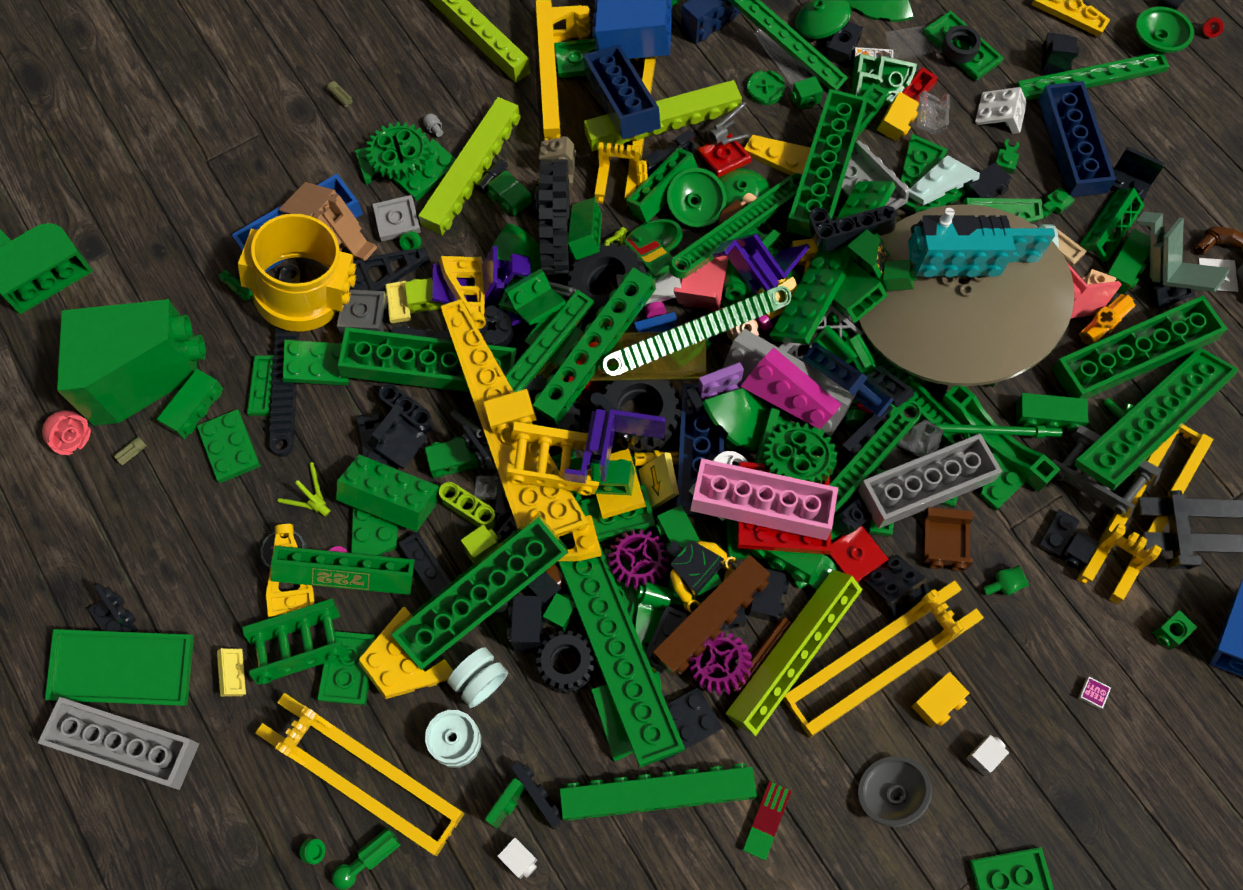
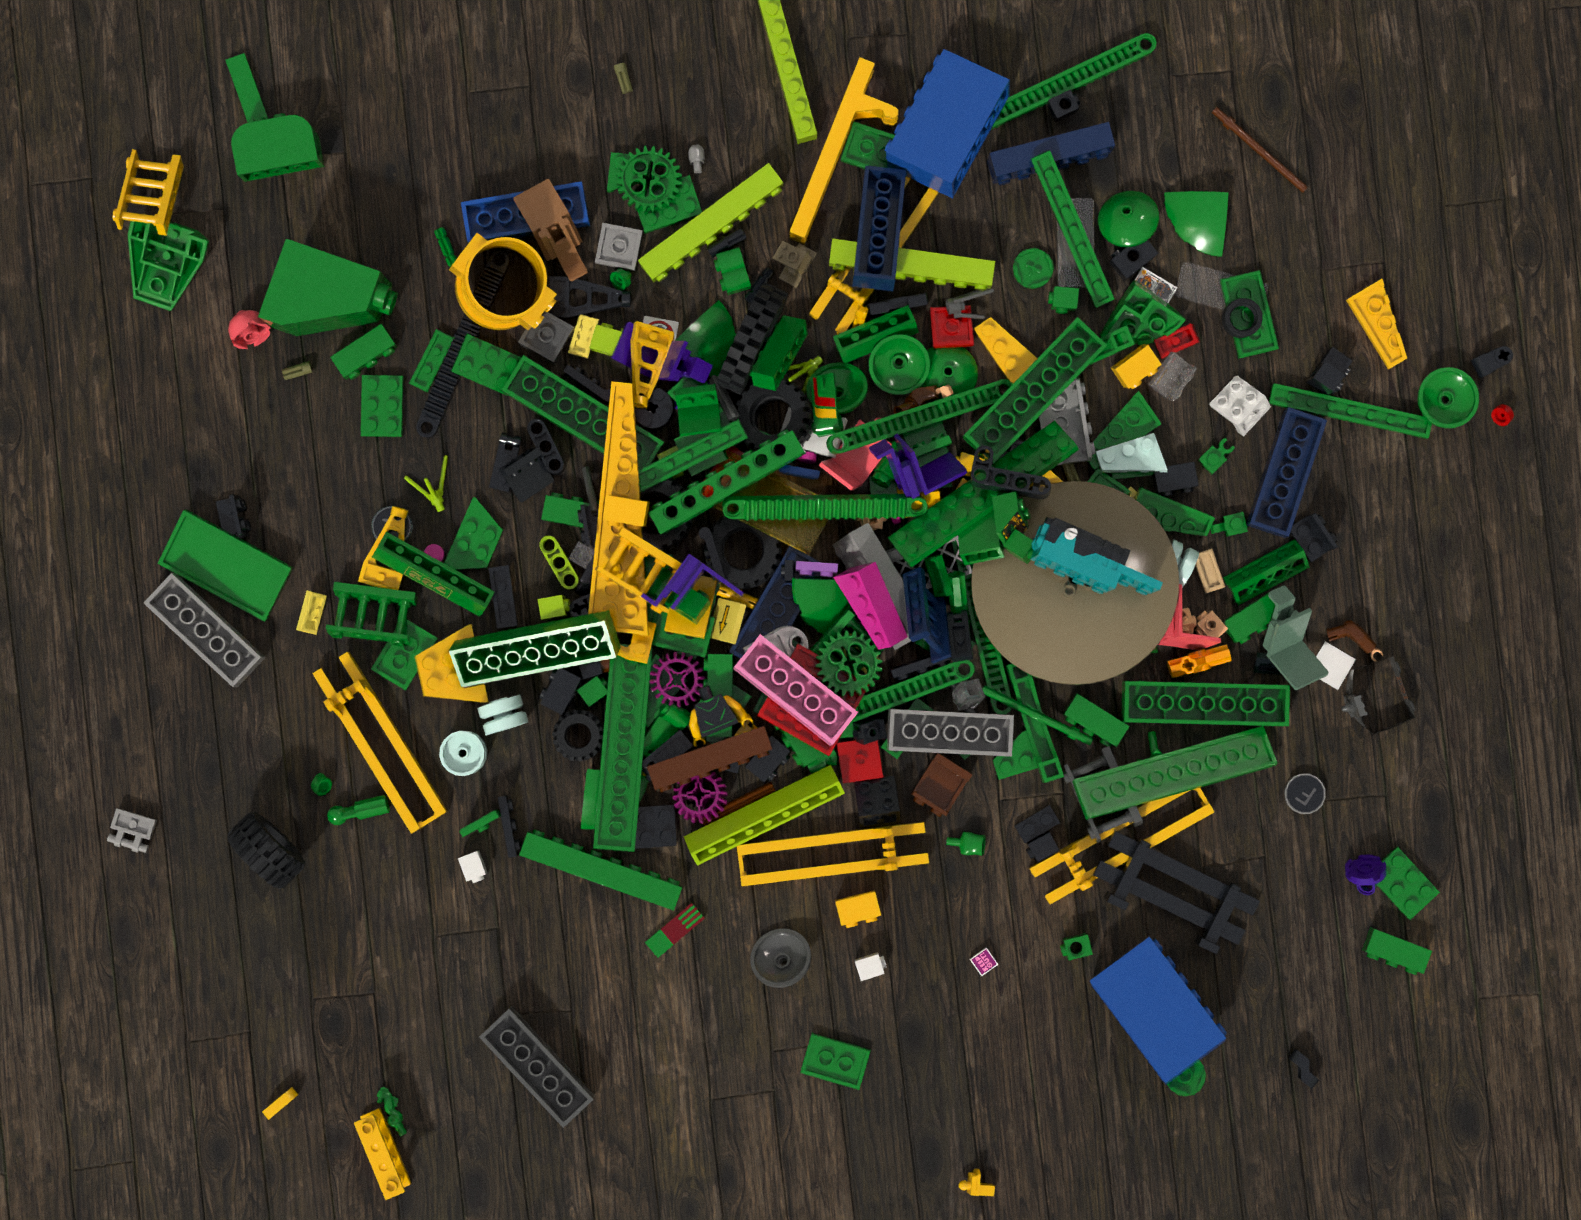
camera: 25 degrees right, 20 degrees up
green brick [336,455,439,532] -> none

